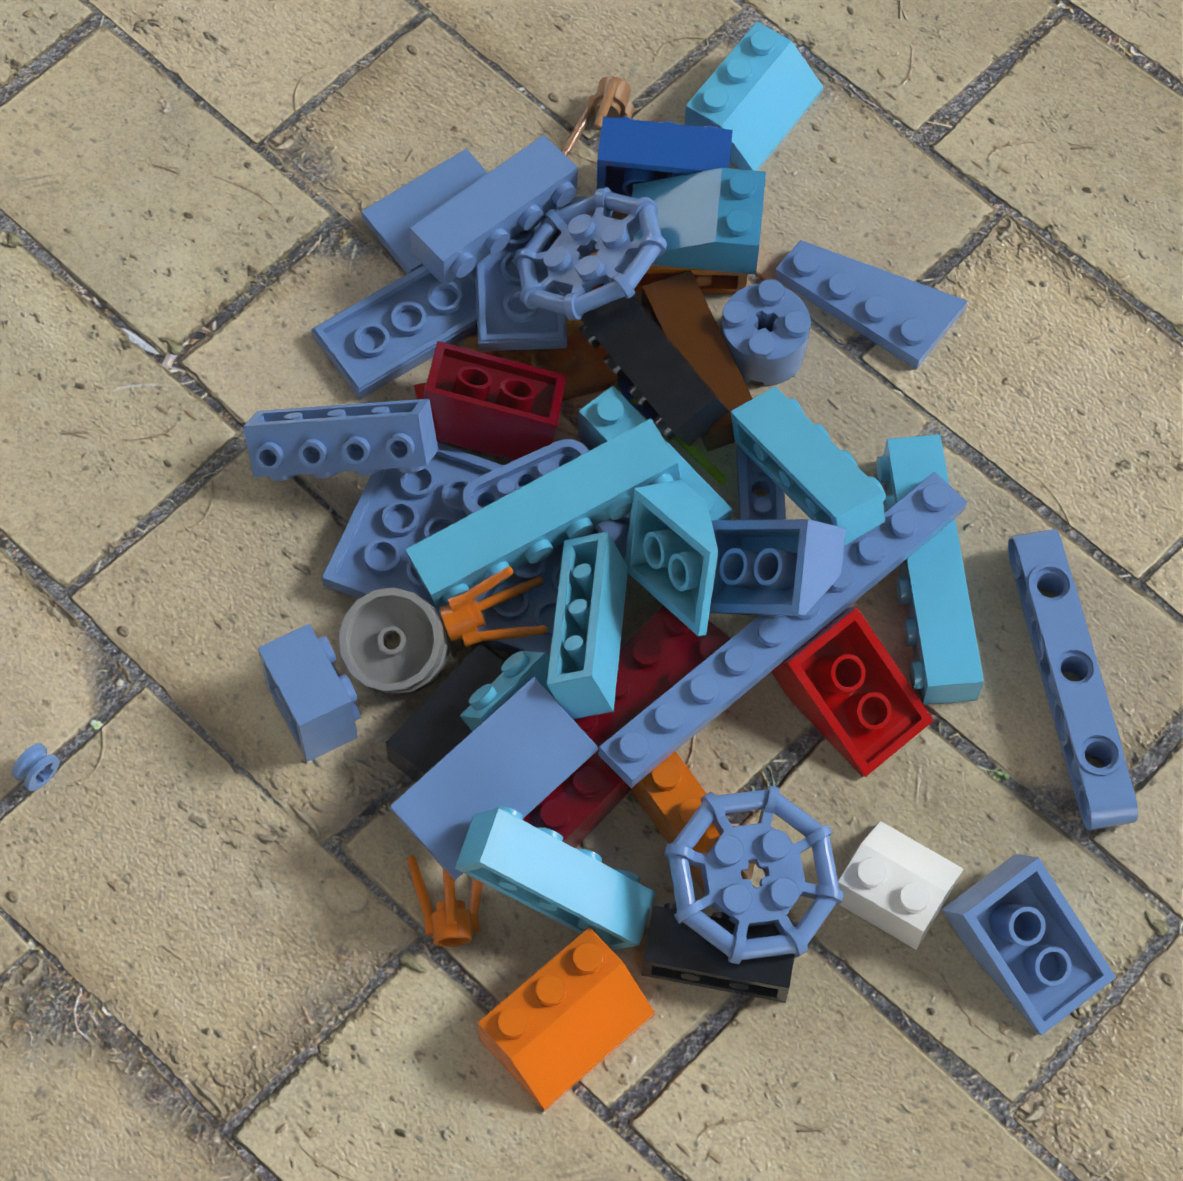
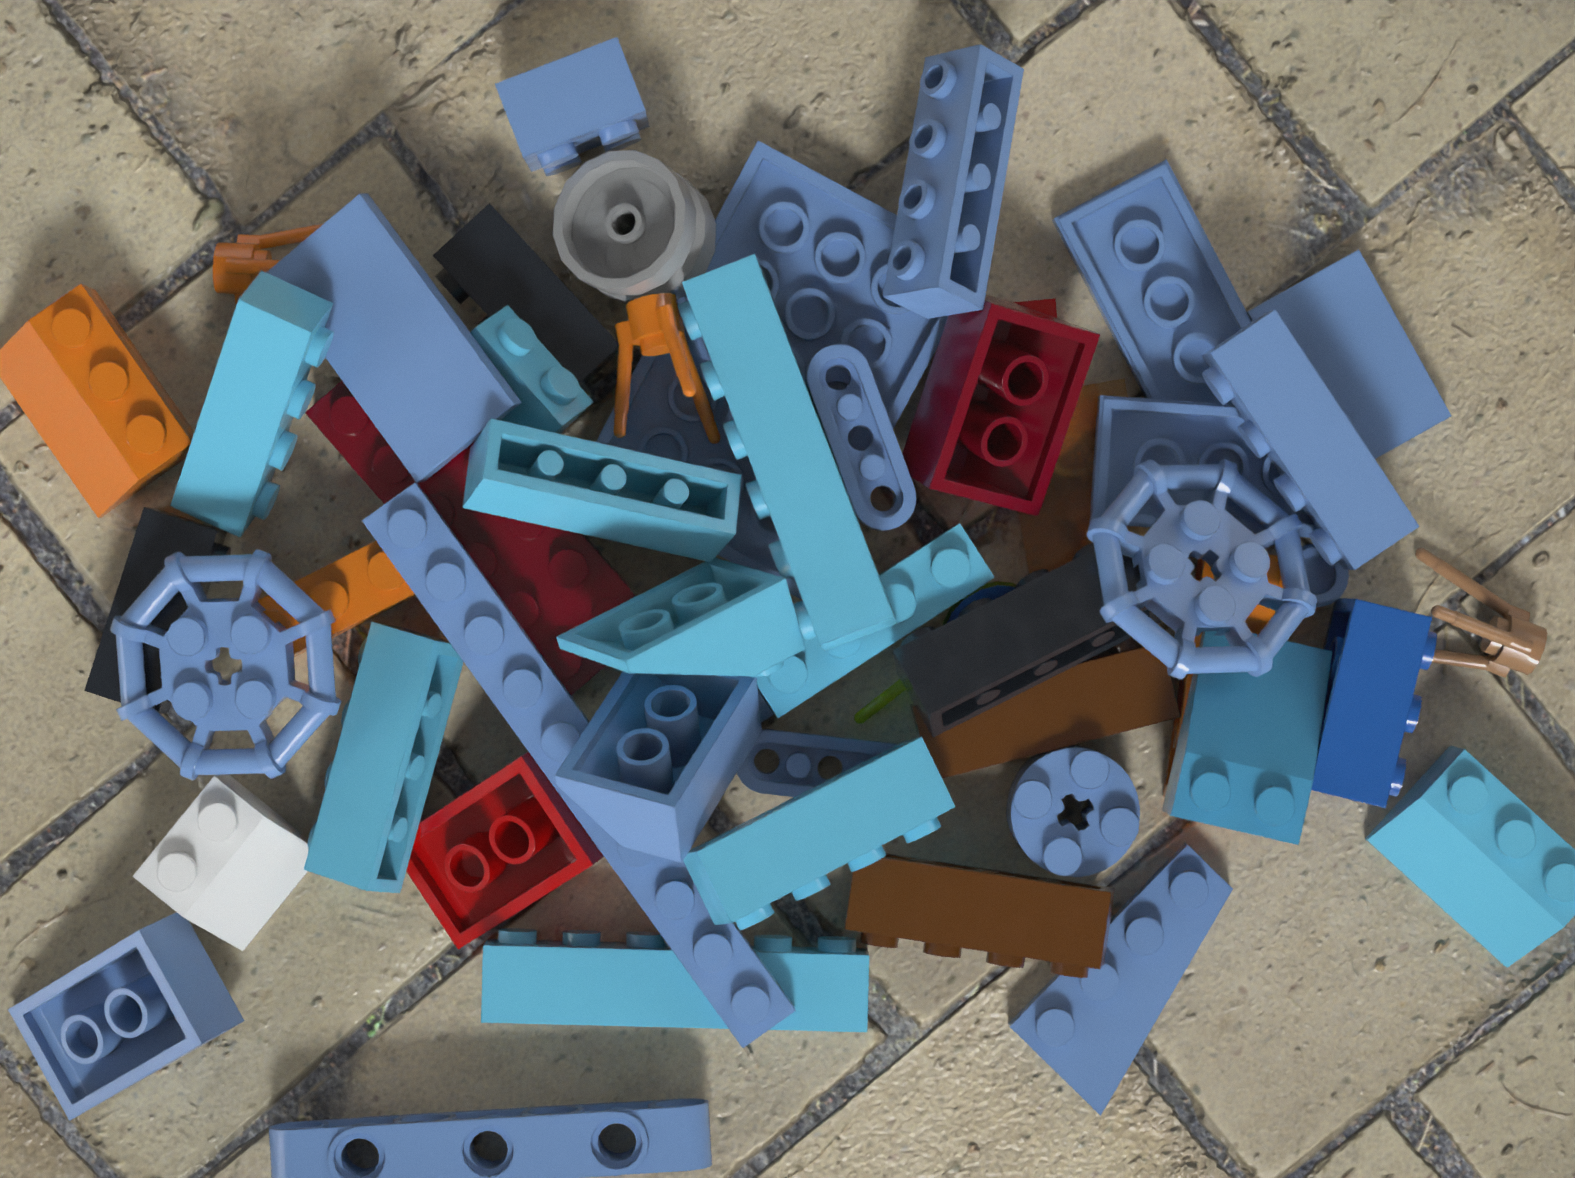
camera: 100 degrees right, 25 degrees up
none -> medium azure brick [304,621,463,893]
none -> reddish brown brick [845,853,1115,978]

